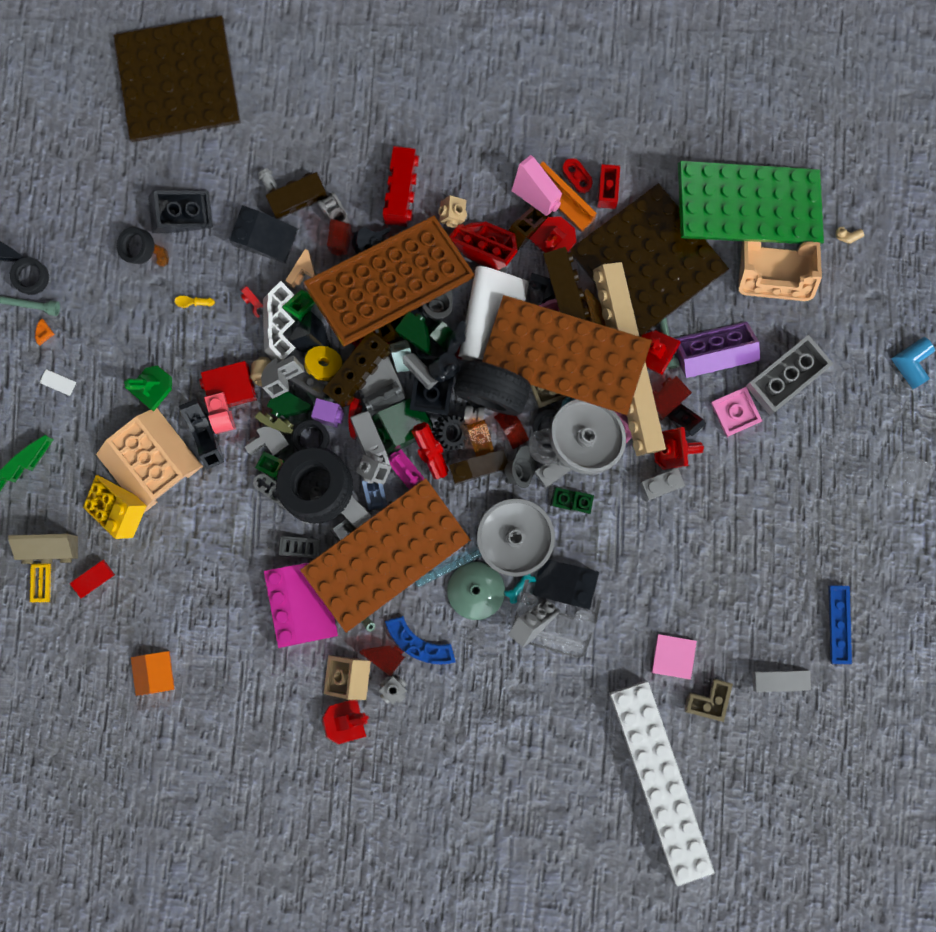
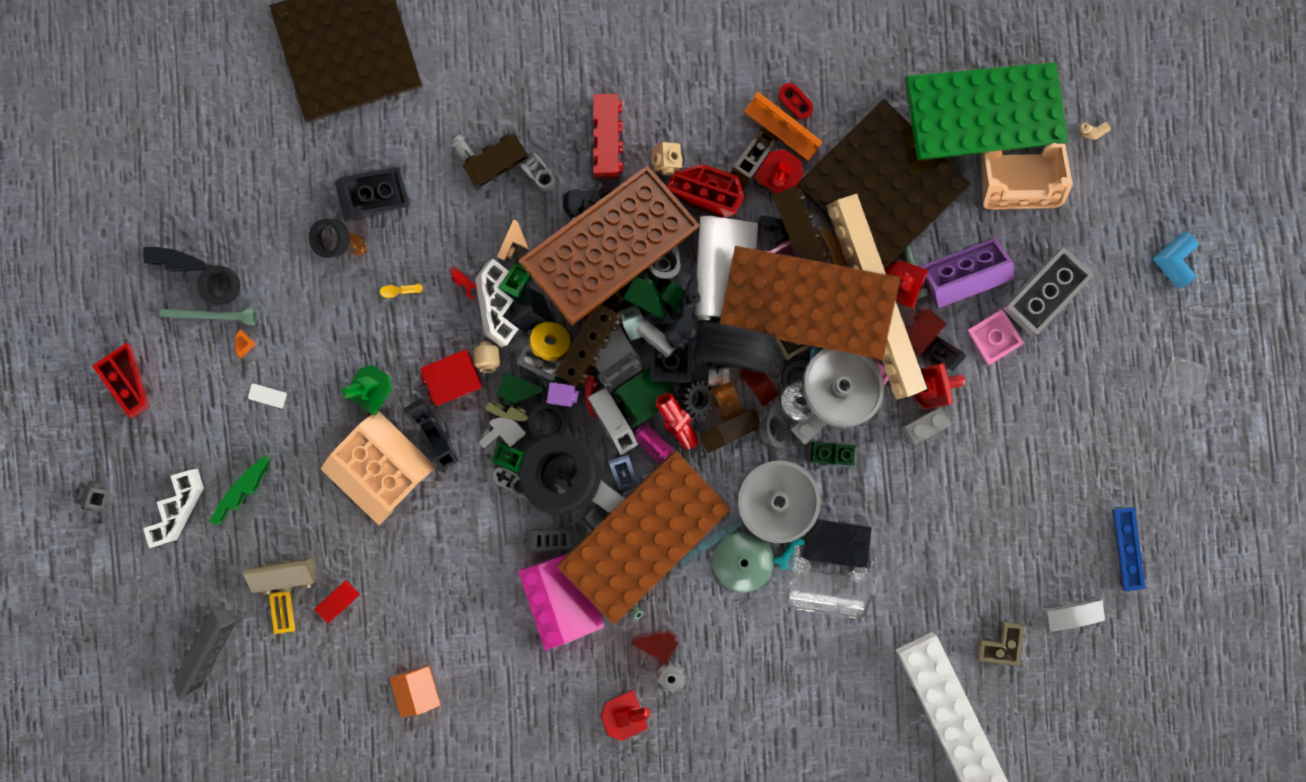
camera: 15 degrees left, 5 degrees up
yellow slope [83,475,147,539] -> none
coral brick [204,392,236,434] -> none
black slope [229,205,298,264] -> none
light grey brick [261,355,304,399] -> none
tan slope [324,655,371,700] -> none
clear red slope [327,219,353,256] -> none
light grey brick [356,454,391,484] -> none
blue tile [385,616,456,664] -> none
light grey slope [508,599,560,647] -> none
bright pink slope [512,155,562,216] -> none
red brick [597,164,620,209] -> none
bright pink tile [651,634,697,680] -> none

